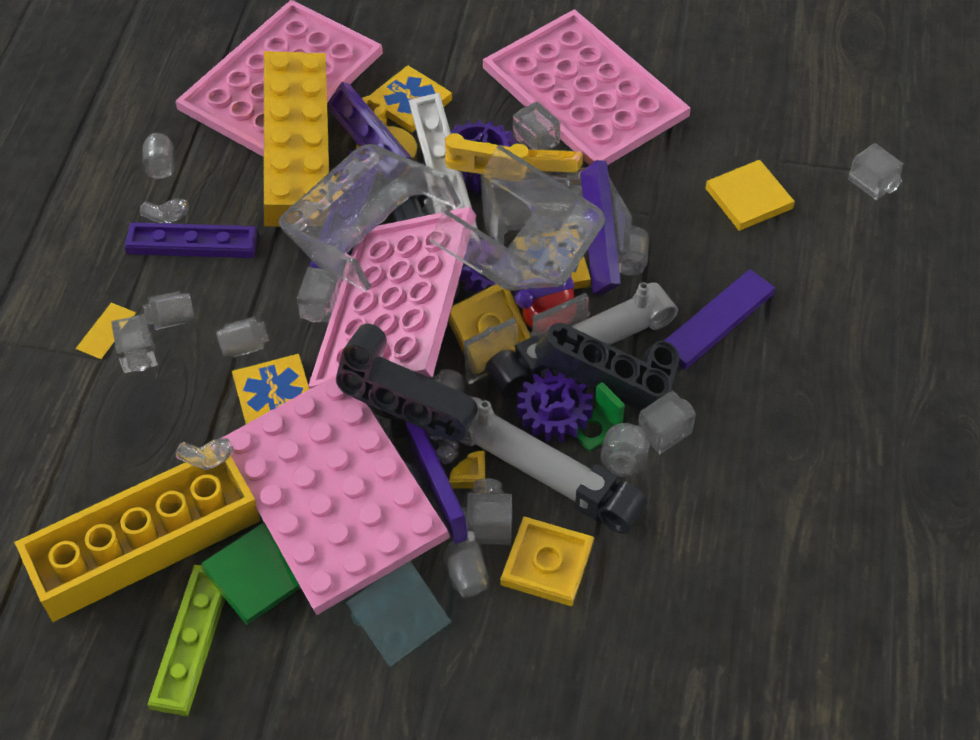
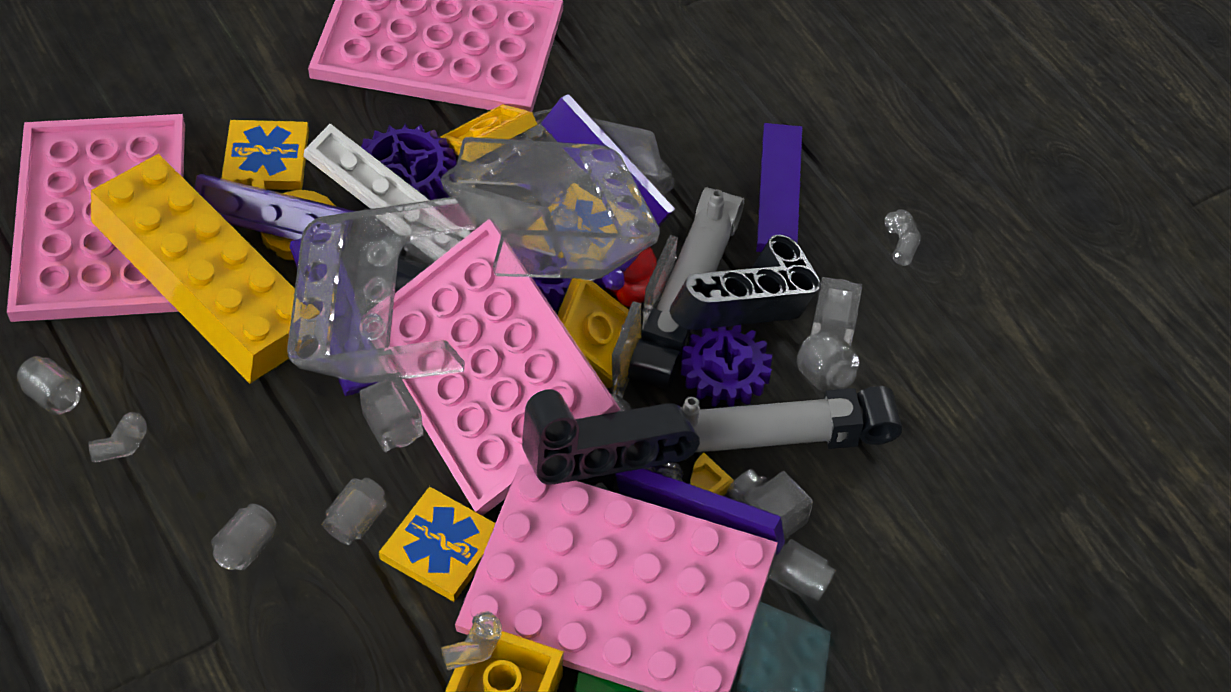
camera: 45 degrees left, 0 degrees up
yellow sticker [76,303,136,359] -> none
clear brick [111,314,158,373] -> none
dark purple tile [124,222,259,258] -> none
yellow plate [445,133,528,180] -> none
yellow tile [500,516,594,607] -> none
clear brick [513,101,561,150] -> none
green bracket [575,382,625,452] -> none
yellow tile [705,160,795,231] -> none
none -> clear arm [885,209,921,266]

